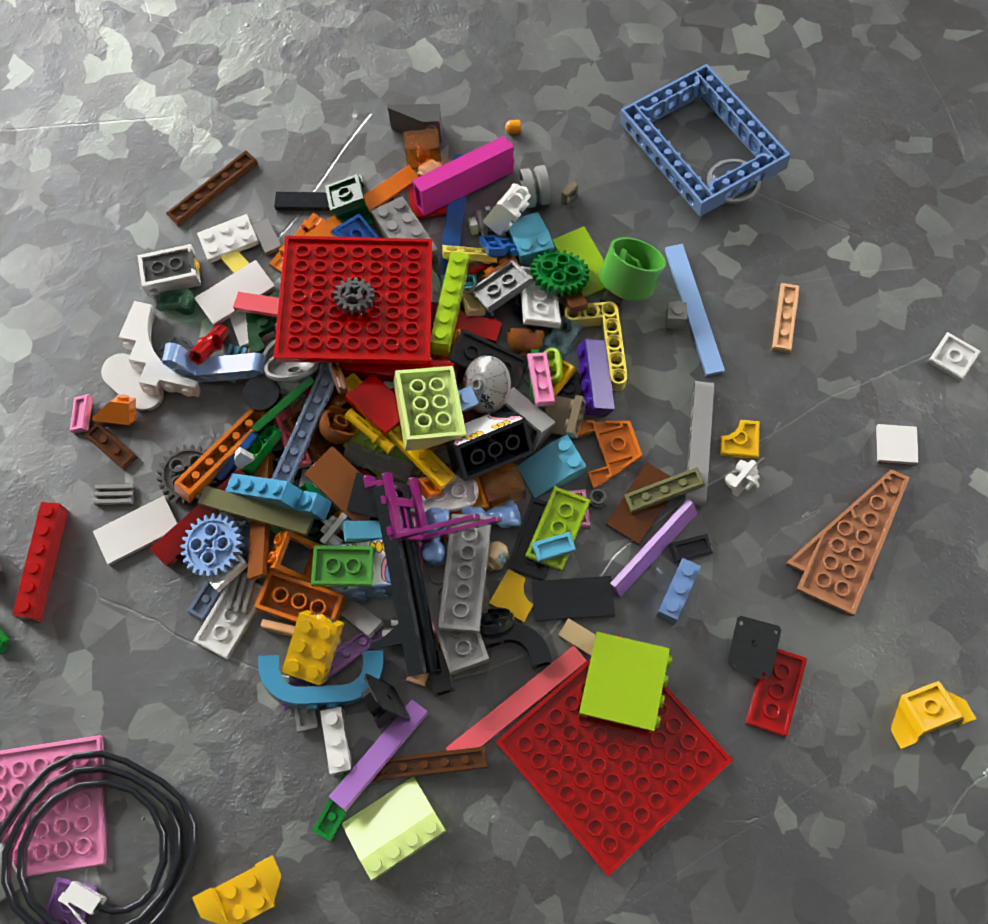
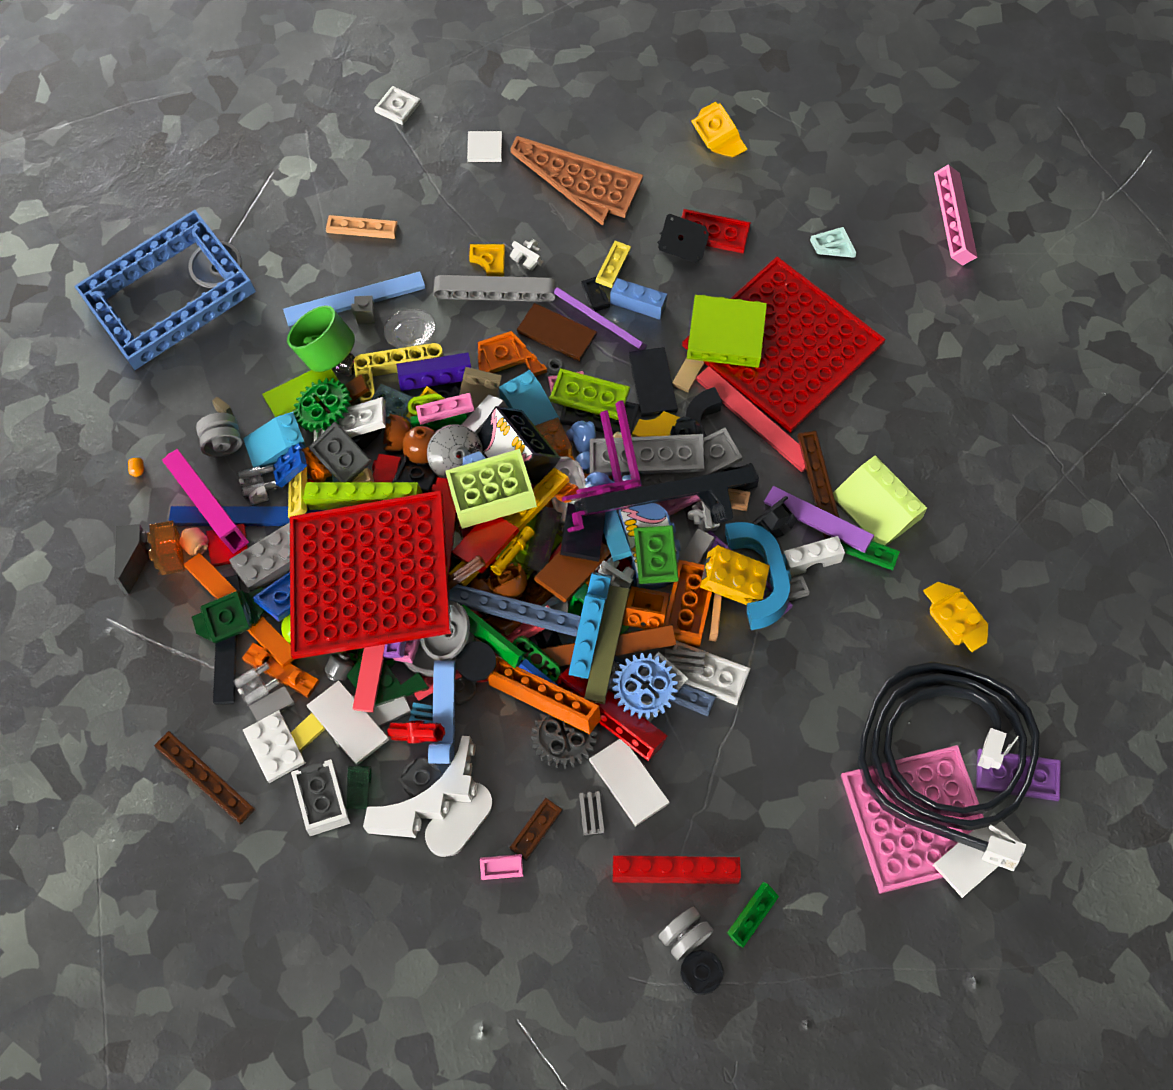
camera: 100 degrees left, 5 degrees down
orange slope [92,394,136,425] -> none
white tile [234,447,254,469] -> none
dark grey gear [333,277,375,316] -> none
white hinge [482,184,531,235] -> none
medium azure tile [532,532,576,563] -> none
olive tile [624,467,705,514] -> none
none -> clear piece [234,662,280,706]
none -> clear piece [384,309,435,348]
none -> dark orange cylinder [402,426,435,464]
none -> light yellow plate [596,241,631,288]
none -> light aqua wing [810,227,856,258]

